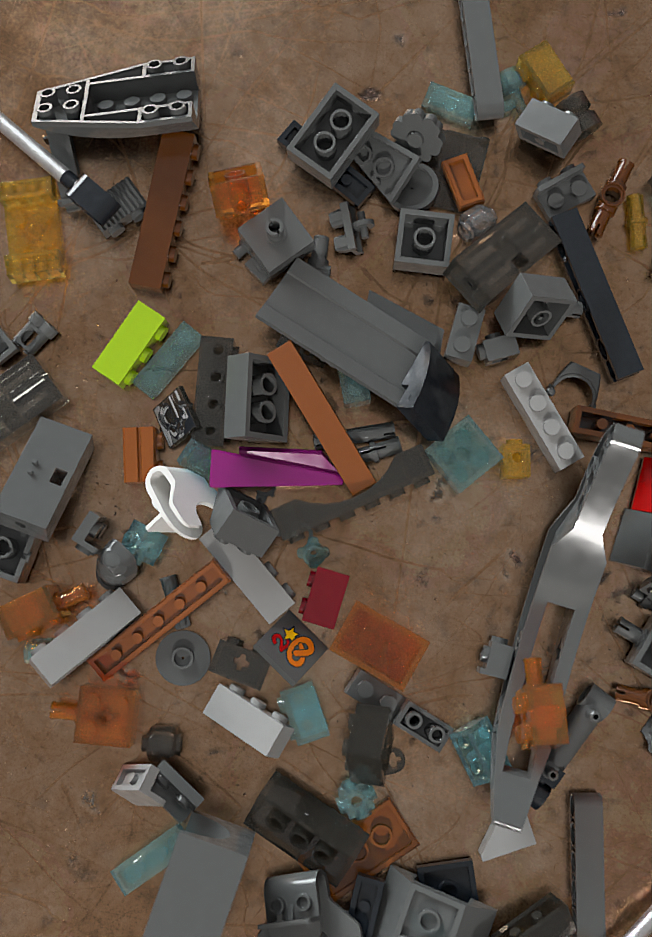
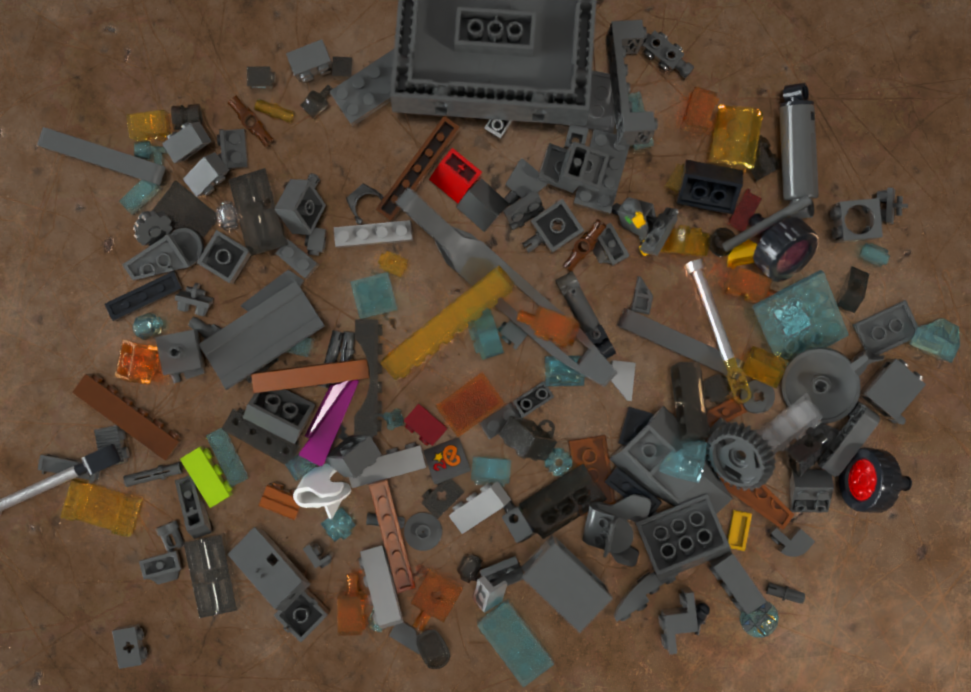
camera: 75 degrees left, 5 degrees up
dark grey wedge [31,56,201,138] -> none
dark grey piece [96,539,137,590] -> none
clear light blue plate [110,823,185,896] -> none
piece [153,386,200,449] -> none
dark grey brick [286,82,379,189] -> none
black slope [397,341,460,442] -> none
dark orange tile [441,153,485,212] -> none
black piece [547,207,644,383] -> none
none -> dark grey pin [123,462,183,487]
none -> clear light blue head [132,312,163,340]
none -> dark grey slope [175,475,212,539]
none -> brick [183,152,229,197]
none -> clear yellow brick [380,265,514,381]
none -> dark grey tile [389,622,421,654]
none -> clear smoke piece [416,628,451,669]
none -> clear light blue brick [465,301,504,360]
none -> clear light blue piece [477,599,554,688]
none -> dark grey torso [502,498,538,543]
none -> dark grey tile [630,276,653,315]

